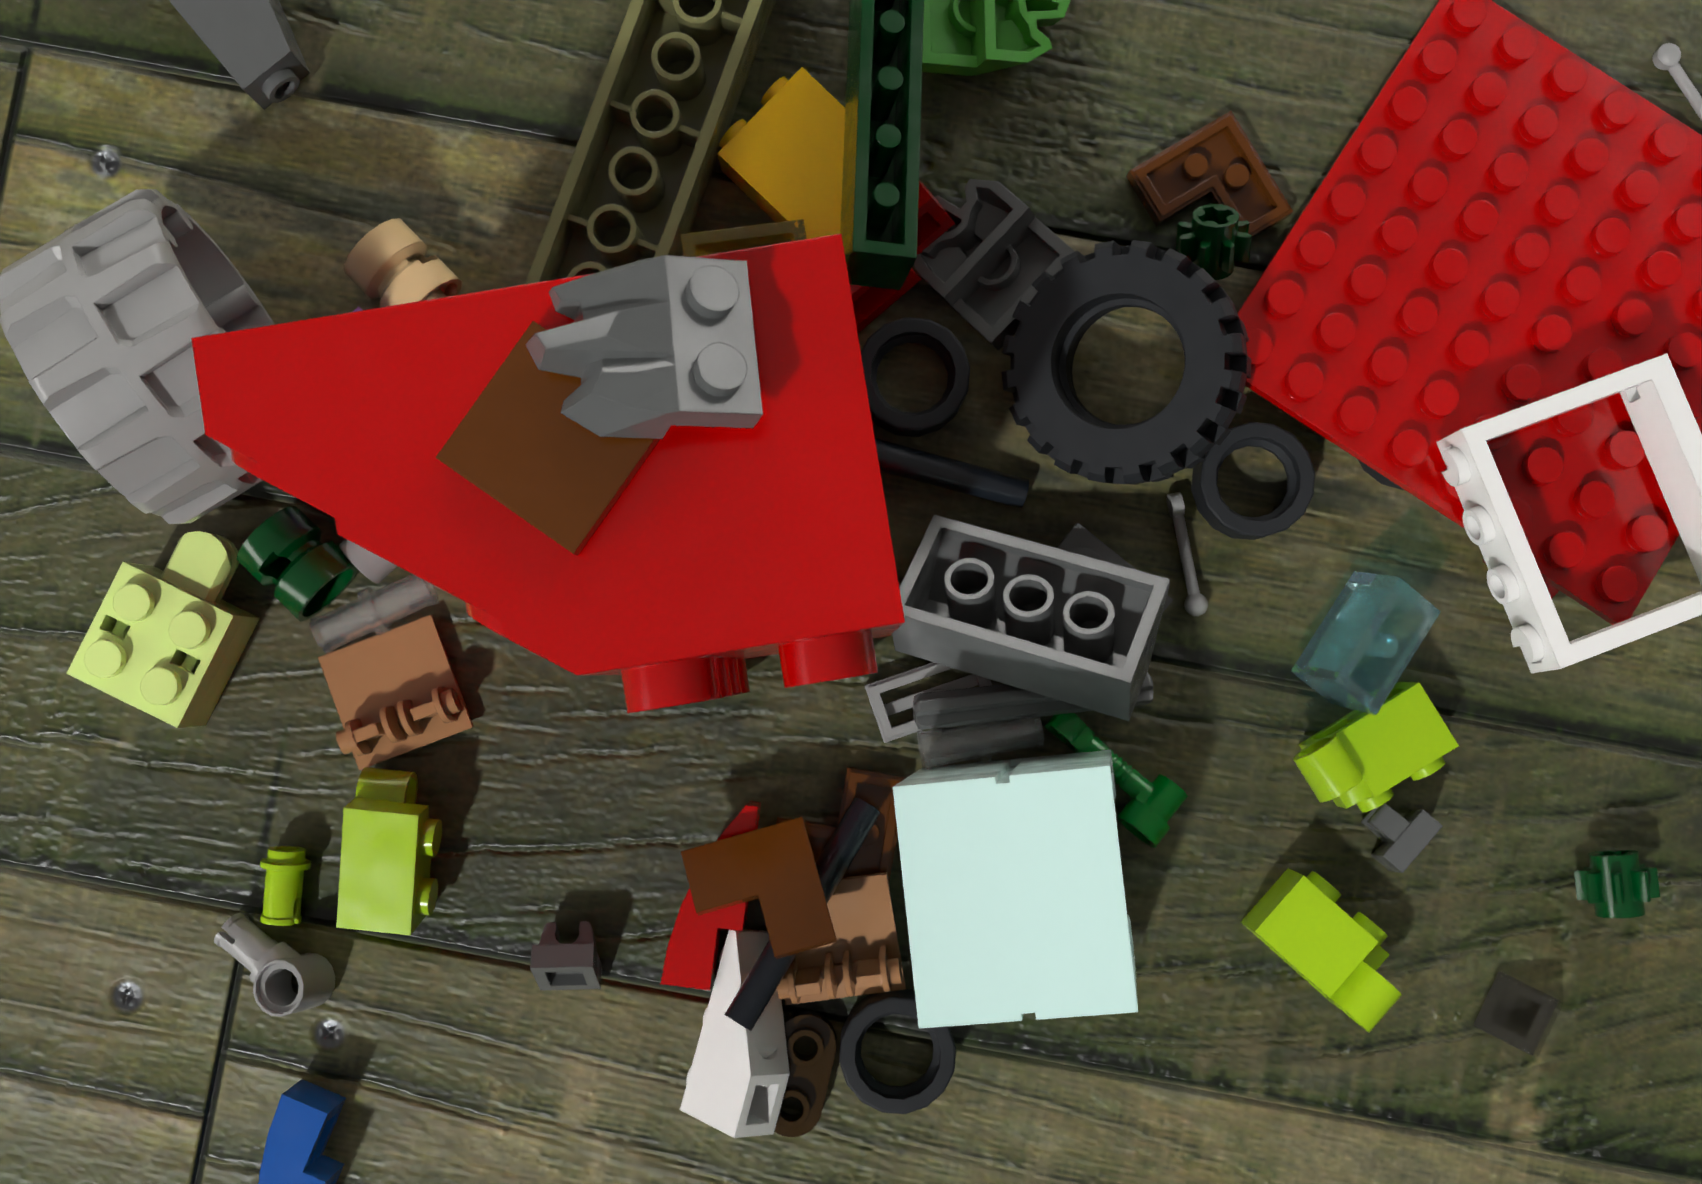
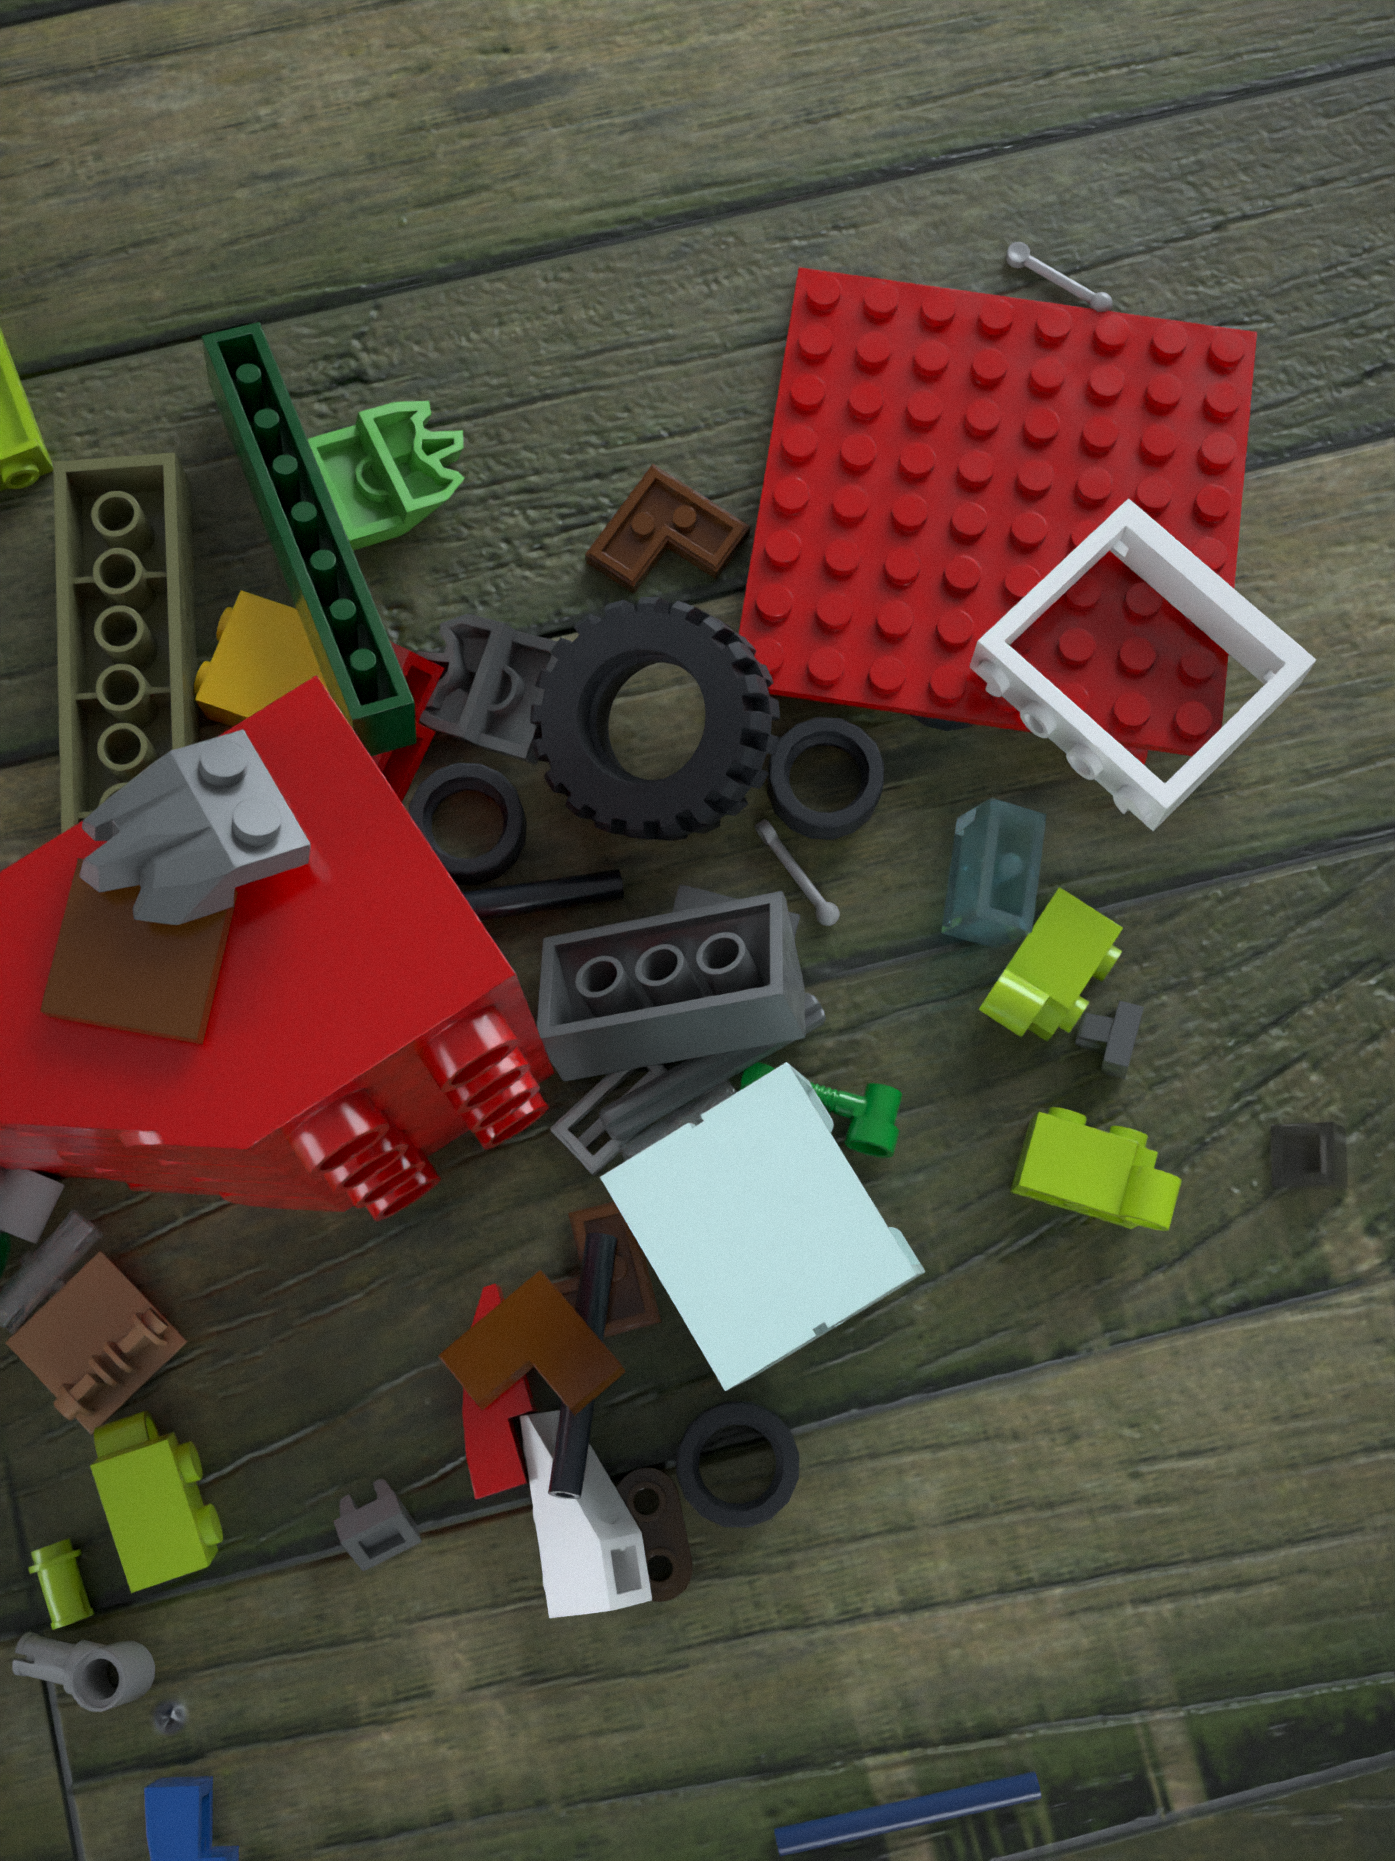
camera: 25 degrees left, 10 degrees down
medium nougat hinge [777,872,906,1005] -> none
dark green gear [1176,204,1252,280] -> none
dark green gear [1574,850,1660,918] -> none

